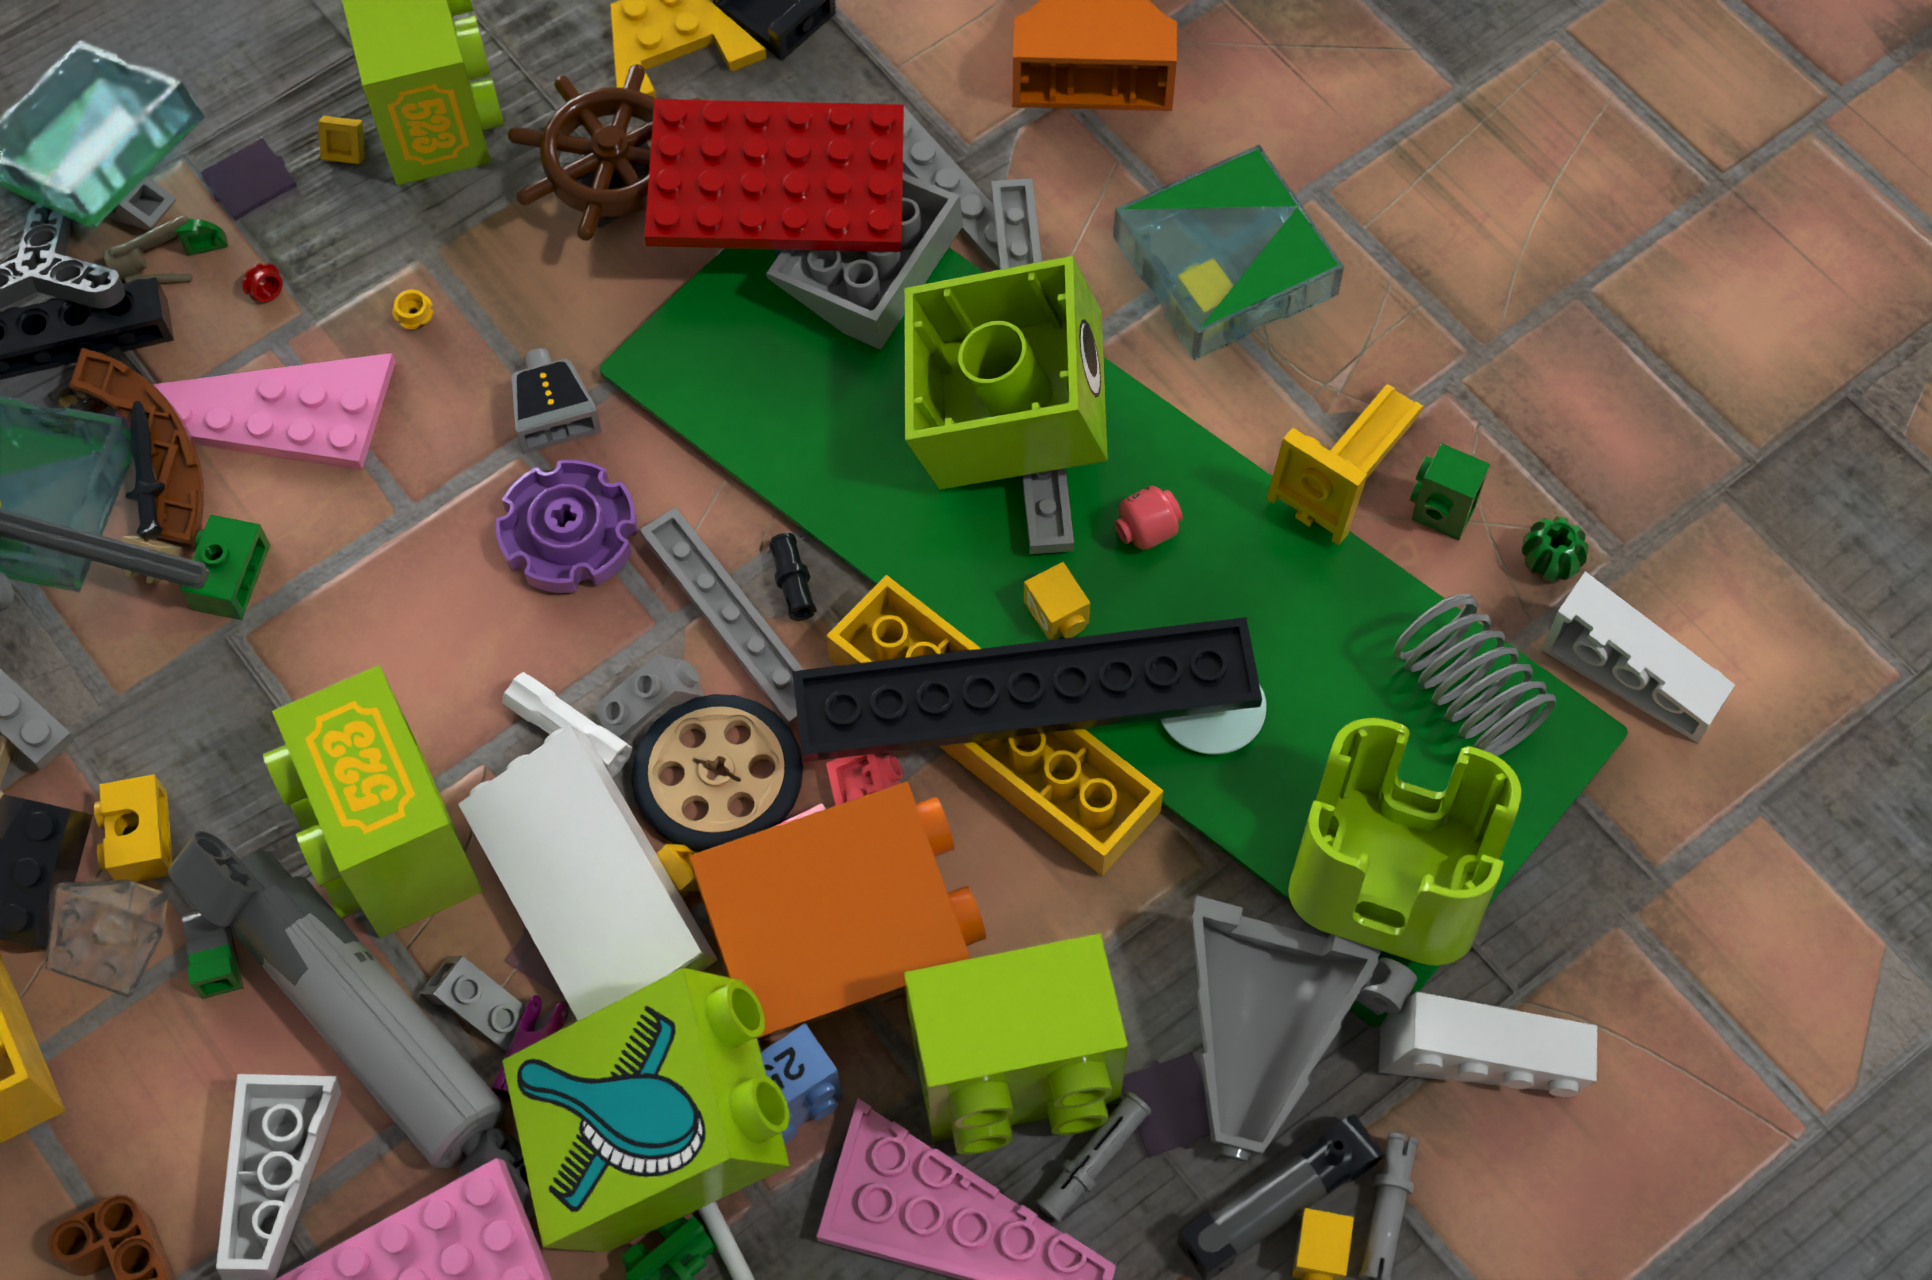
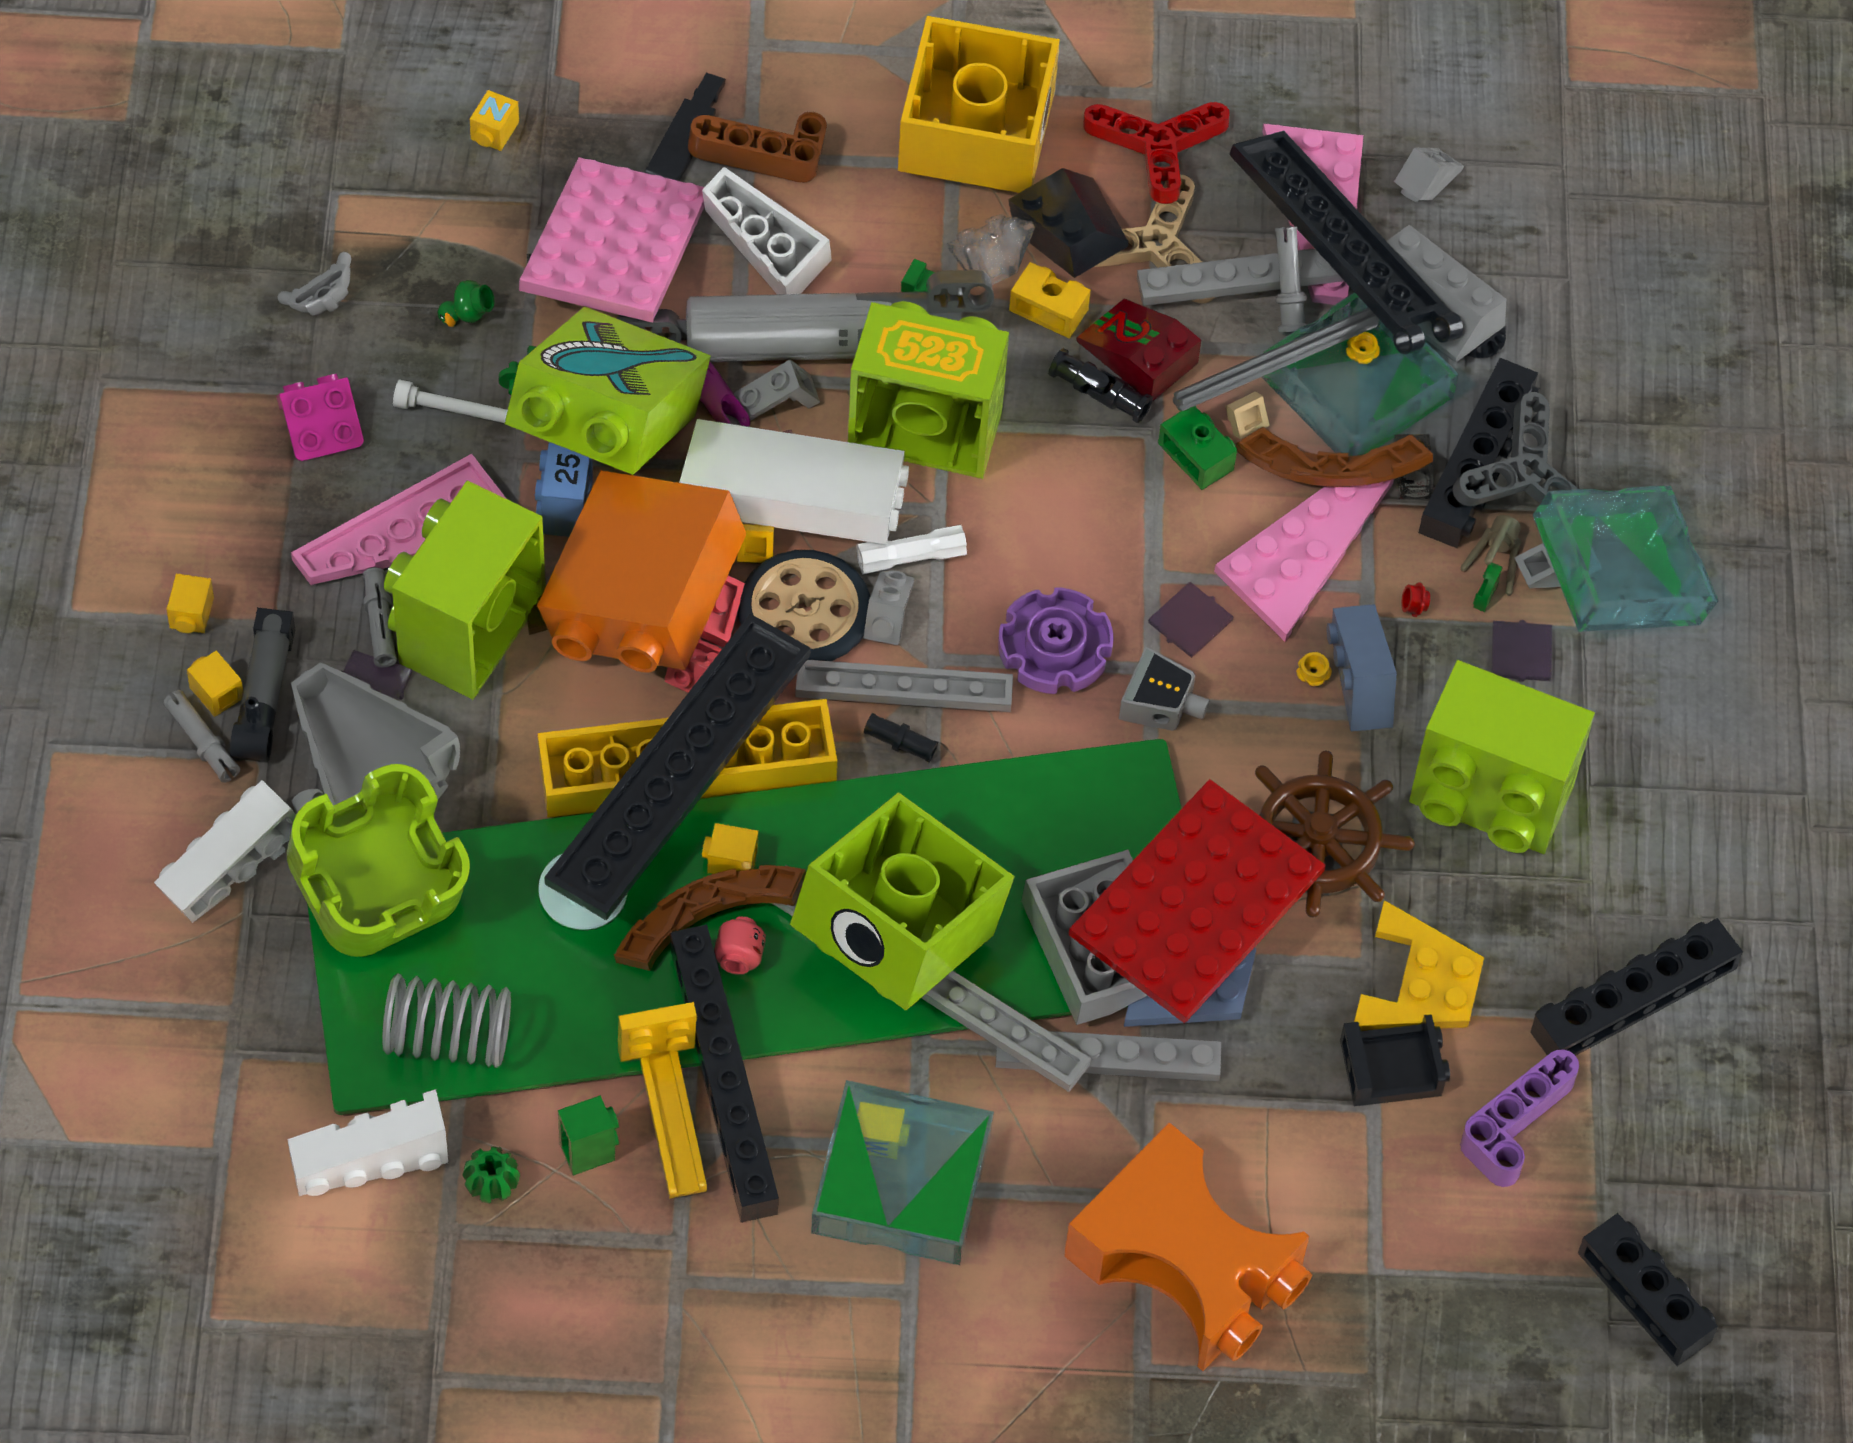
camera: 125 degrees right, 5 degrees down
black sword [126,401,166,539] -> none
none -> dark orange tile [614,865,806,971]
none -> black brick [670,924,779,1223]
none -> black piece [1048,348,1153,423]
none -> dark red slope [1076,298,1201,401]
none -> clear purple piece [1148,582,1233,658]
none -> sand blue wedge [1326,604,1397,731]

